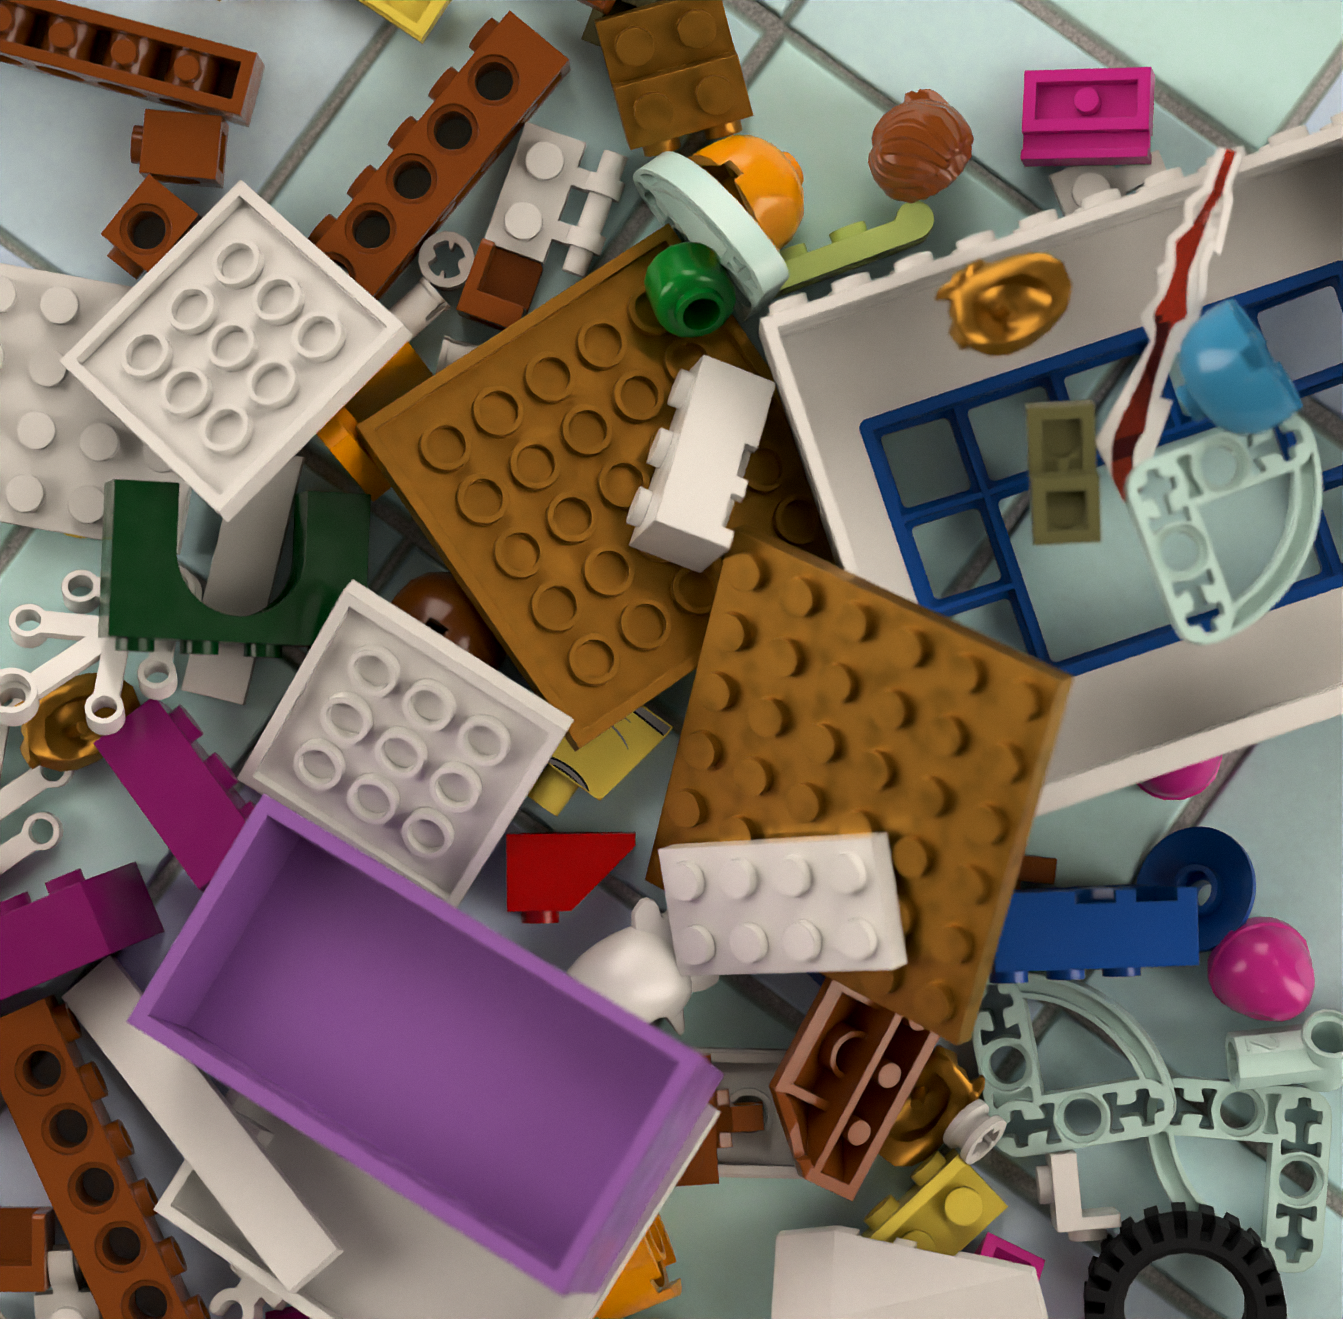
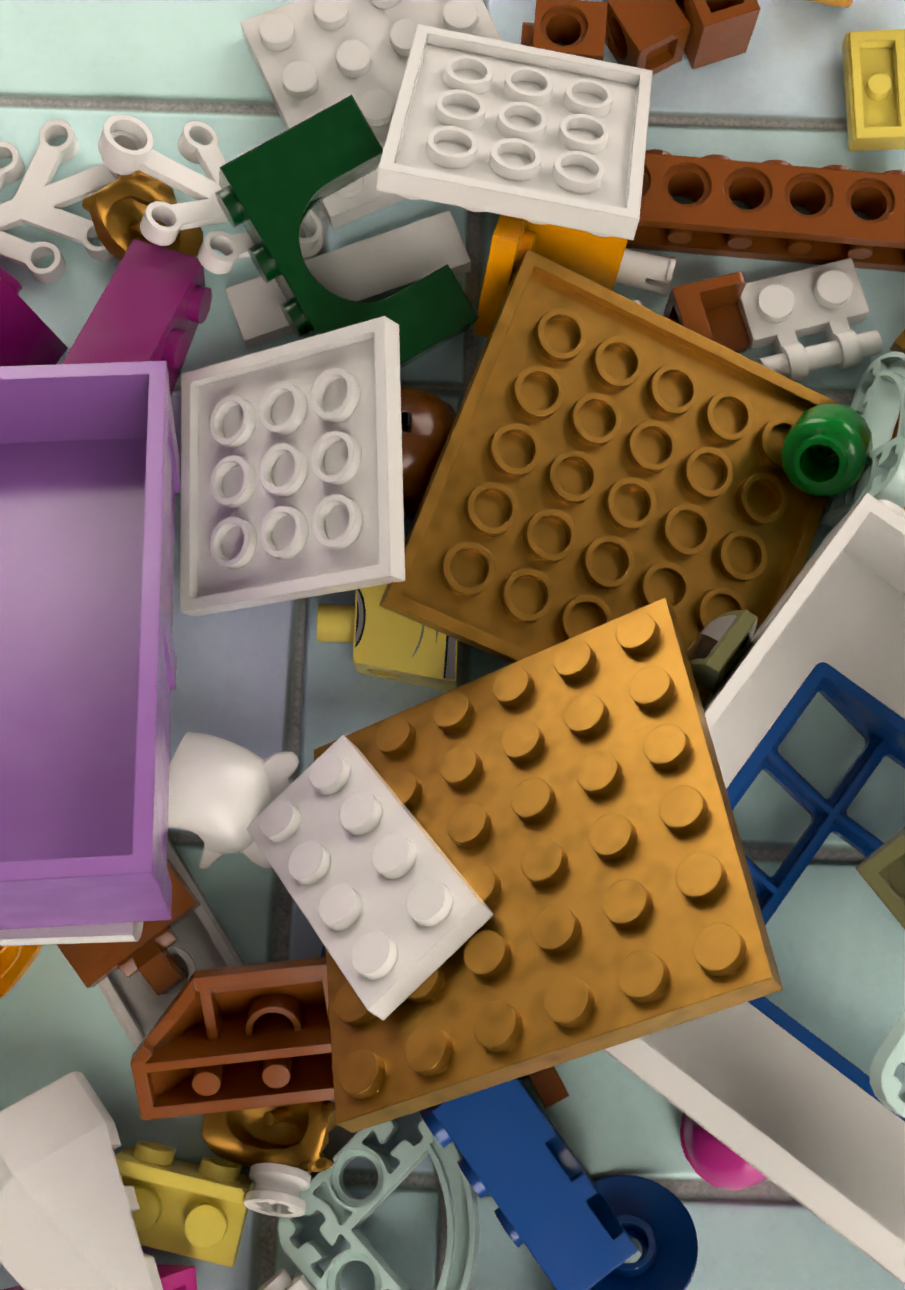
camera: 55 degrees right, 10 degrees down
white bush [418,231,475,291] -> none
red slope [506,832,636,924] -> none
white wedge [626,355,776,573] -> none
none -> olive slope [687,610,758,695]

